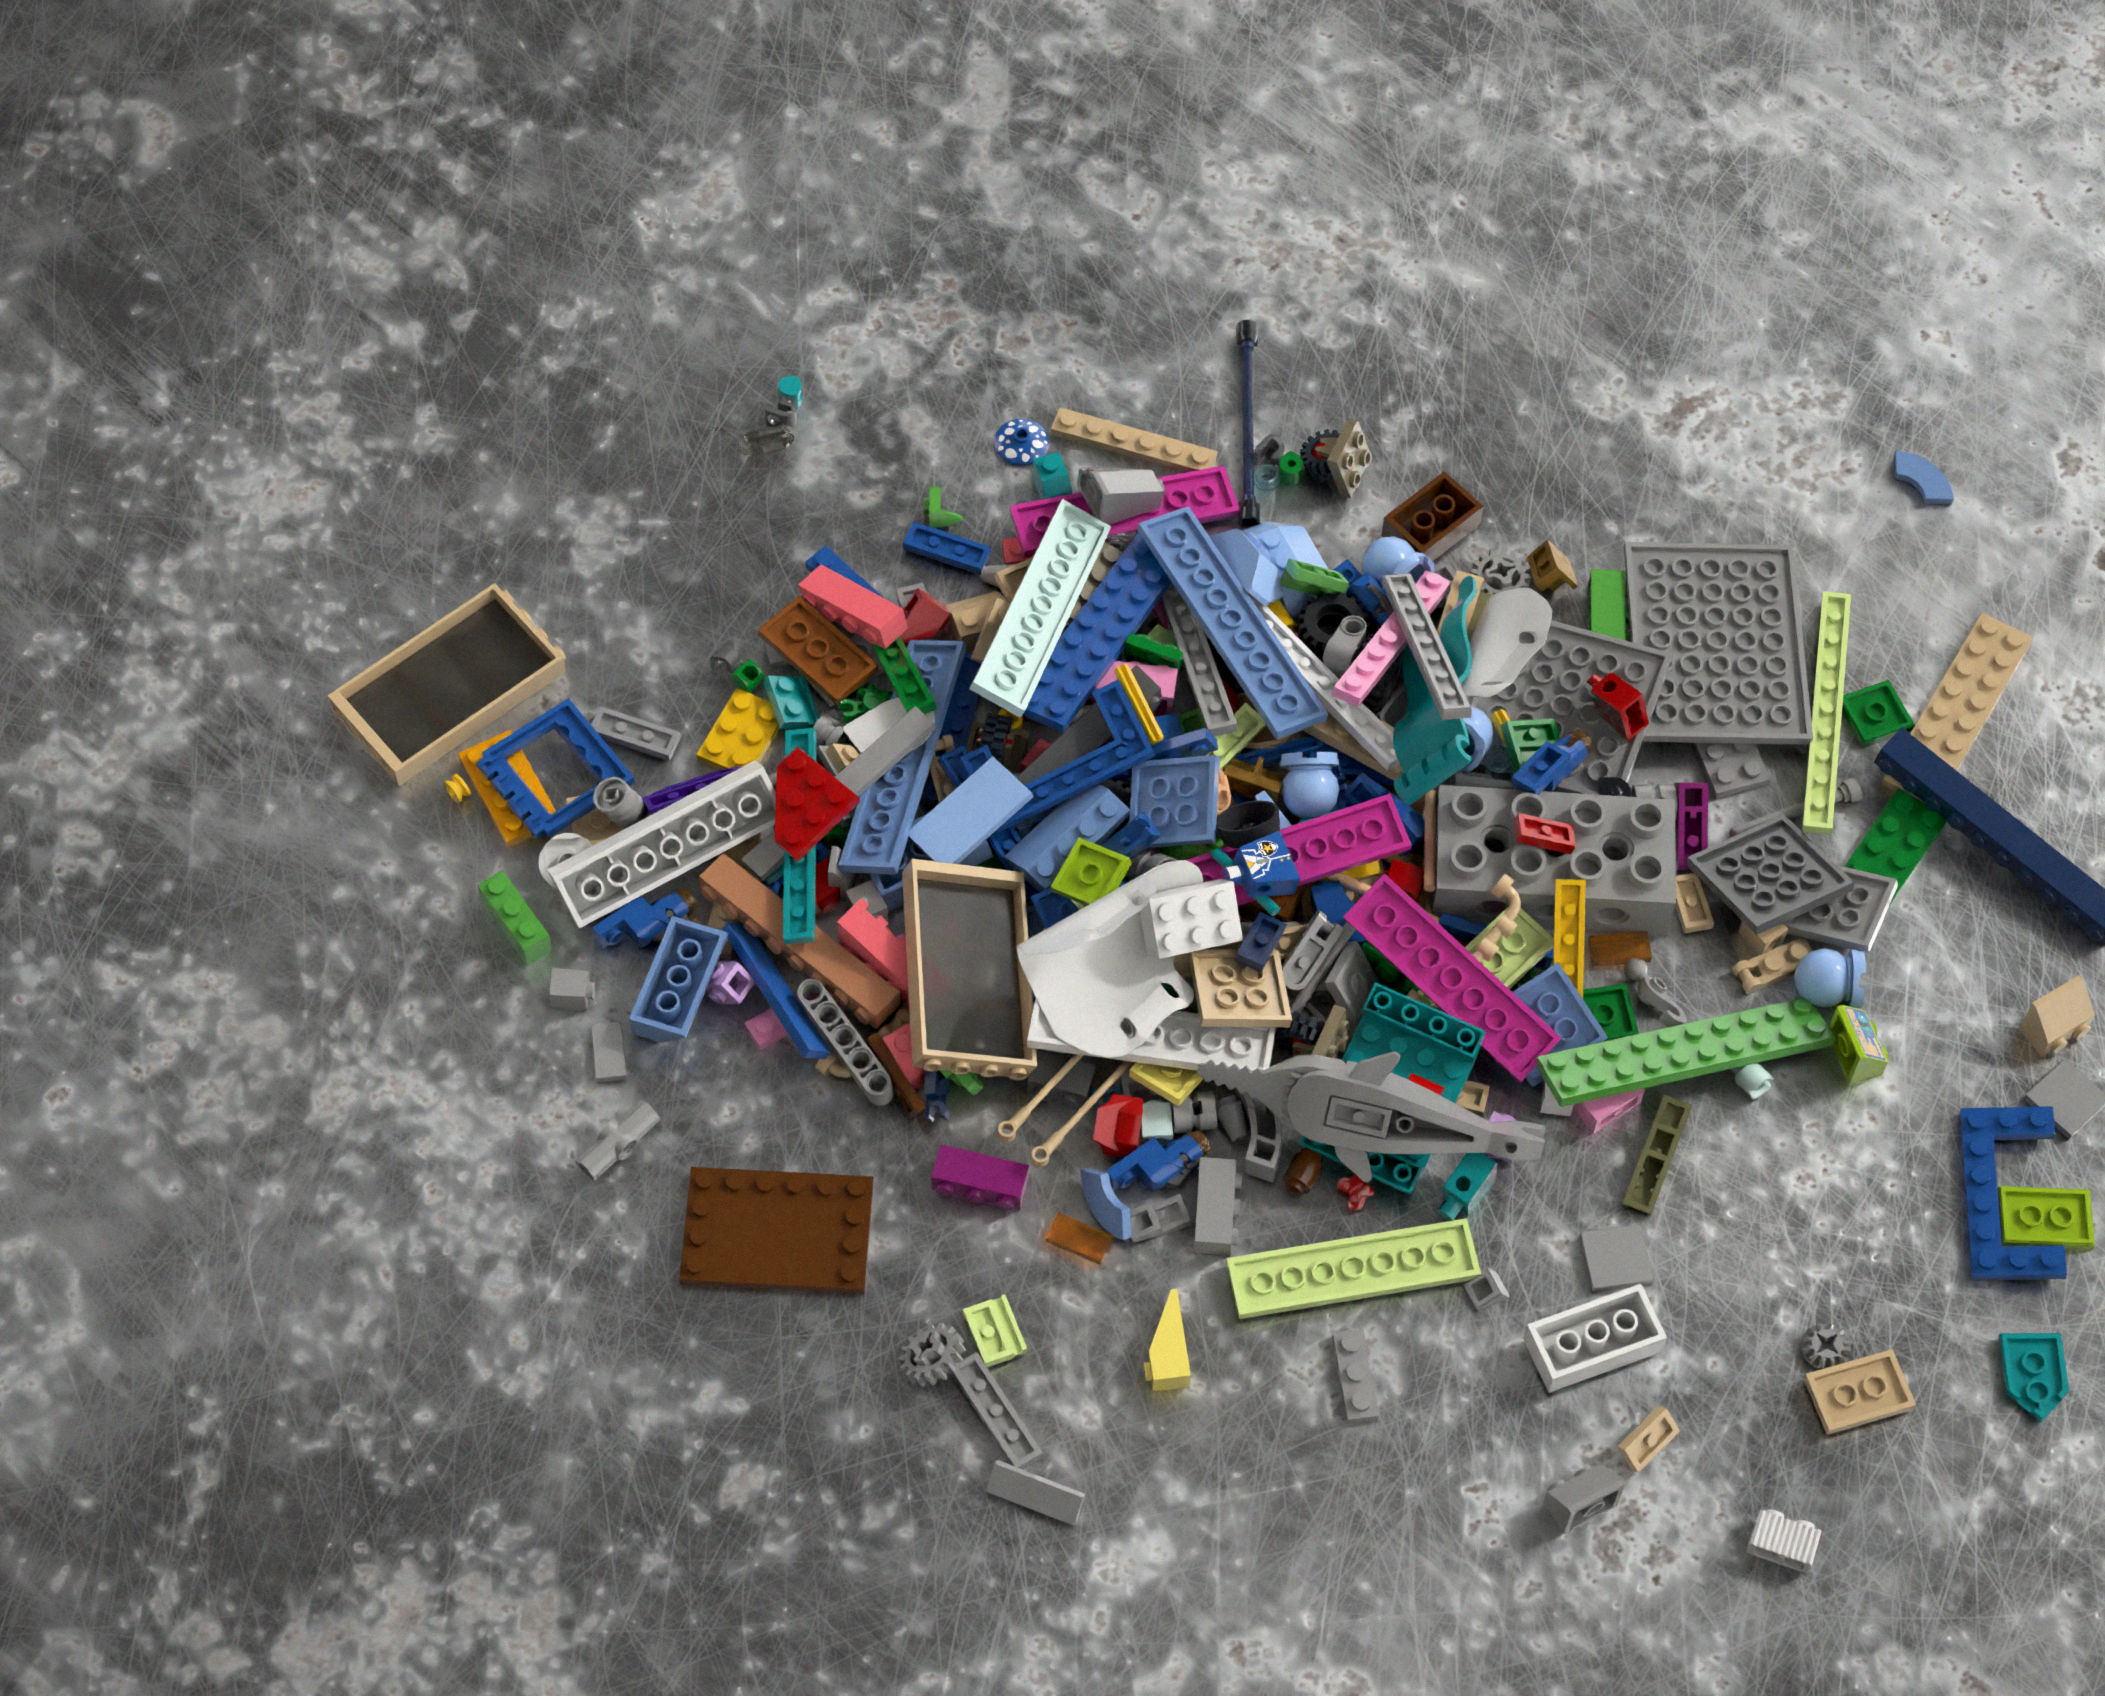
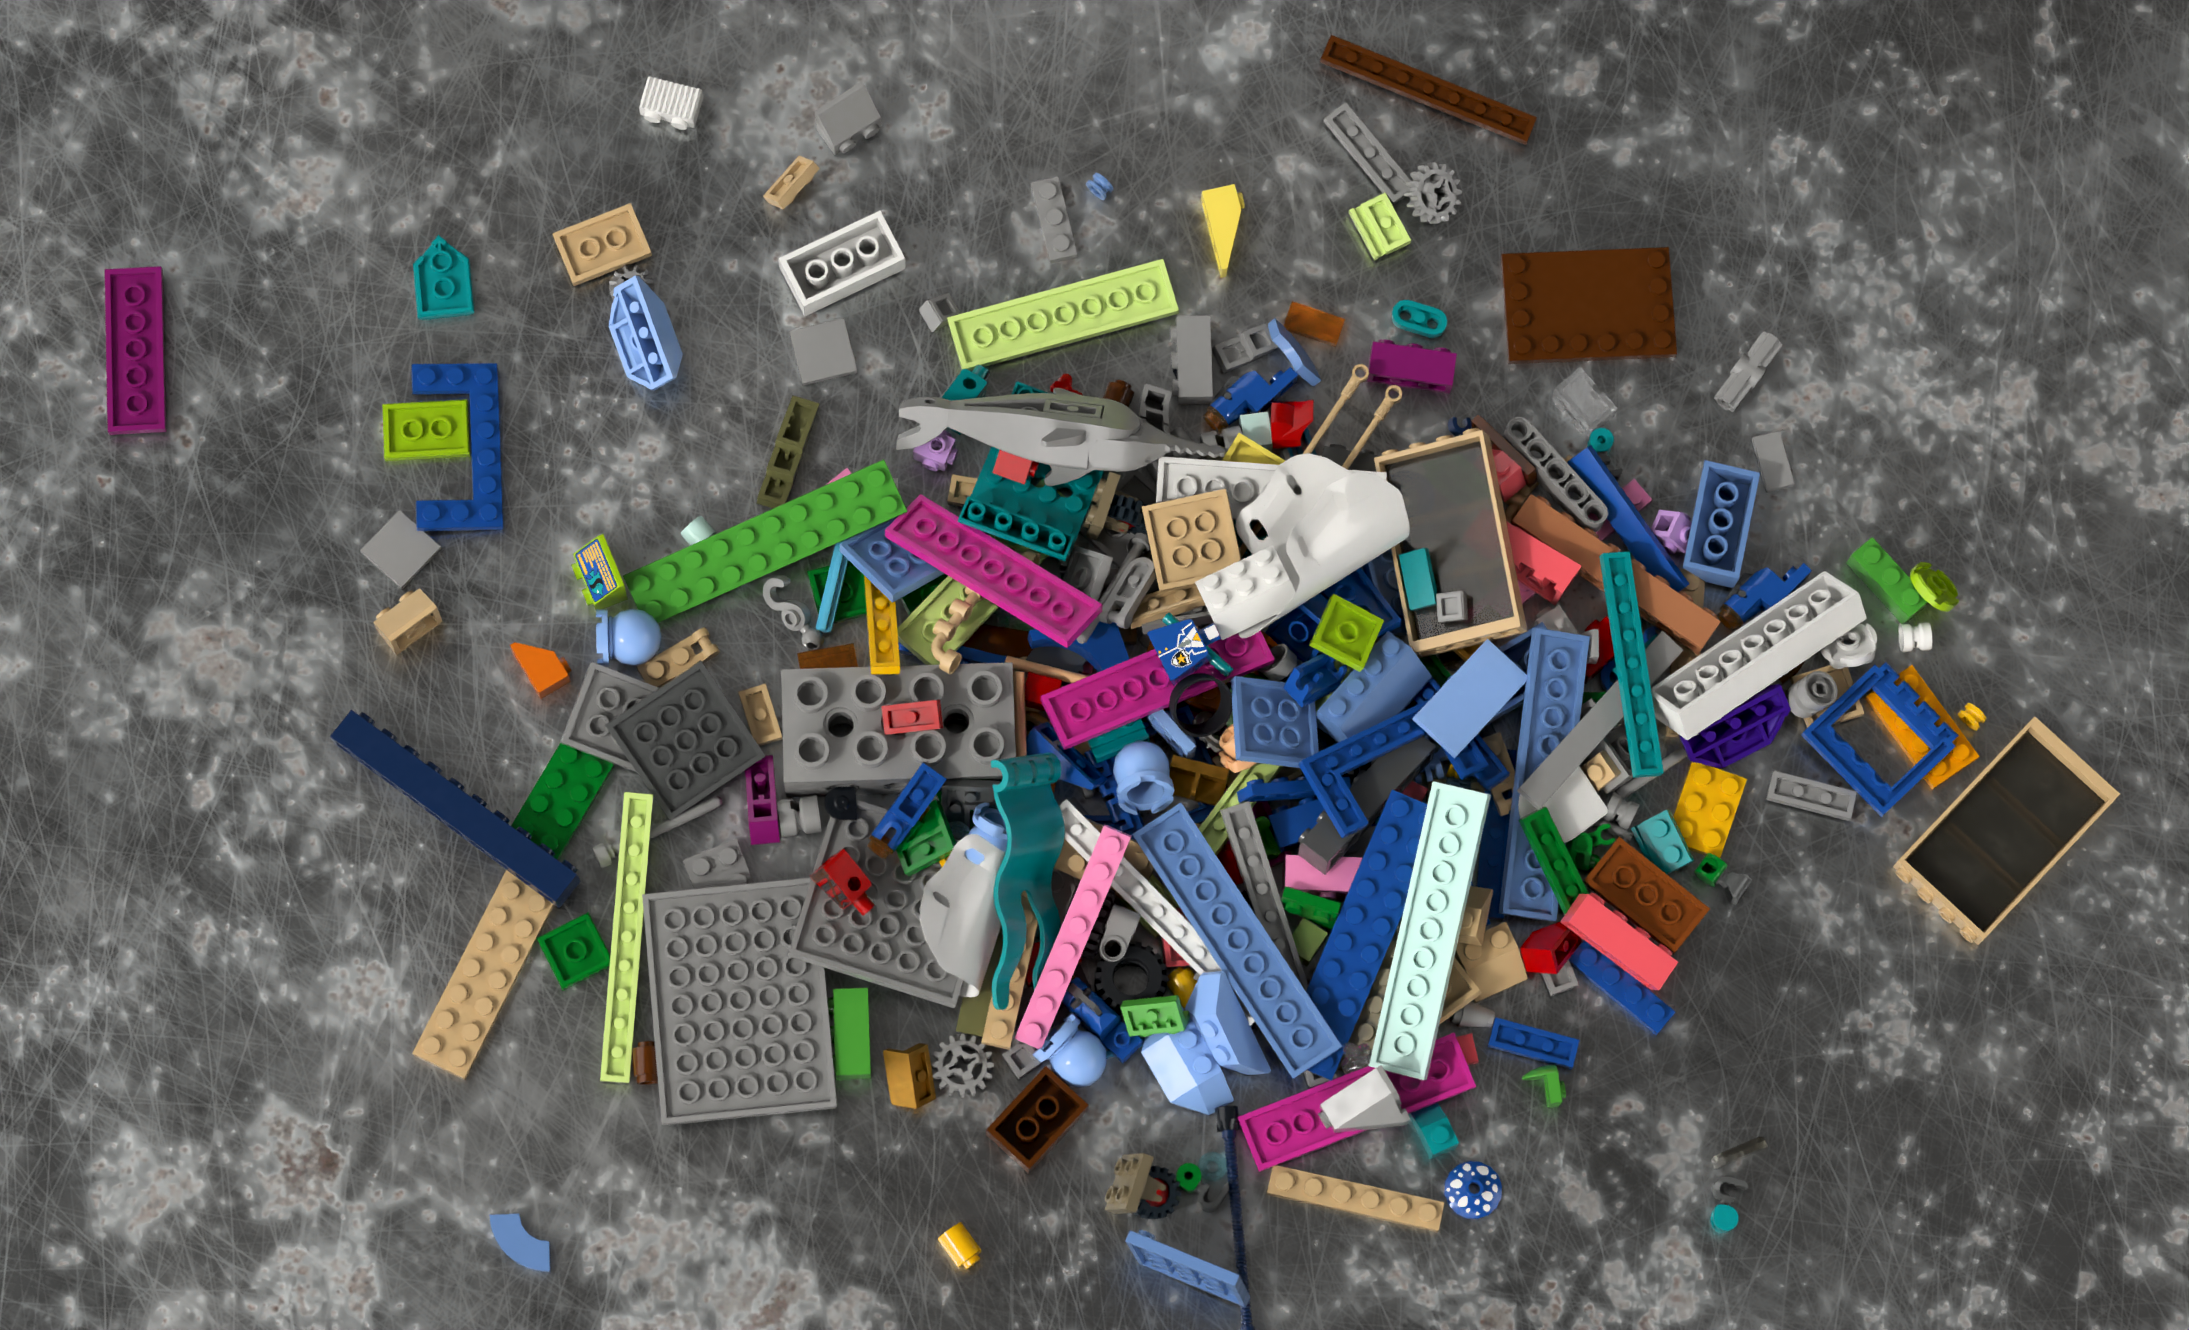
camera: 170 degrees right, 15 degrees up
light grey brick [549,968,595,1010] -> none
red plate [775,746,860,862] -> none
light grey tile [986,1460,1085,1526] -> none
yellow axle [1114,664,1163,745] -> none
dark blue plate [1235,912,1287,973] -> none
light grey tile [1382,573,1472,720] -> none
none -> orange slope [510,642,572,699]
none -> light blue wedge [609,275,683,390]
none -> reddish brown brick [632,1041,658,1085]
none -> medium azure axle [816,536,853,633]
none -> yellow brick [938,1222,982,1269]
none -> medium blue bush [1086,173,1114,200]
none -> medium blue plate [1125,1230,1250,1308]
none -> reddish brown plate [1320,35,1537,145]
none -> teal plate [1391,300,1447,338]
none -> teal tile [1399,548,1437,611]
none -> light grey tile [1436,591,1468,623]
none -> clear brick [1552,367,1618,437]
none -> teal leg [1587,428,1623,482]
none -> white wheel [1898,622,1932,652]
none -> lime tile [1910,562,1959,612]

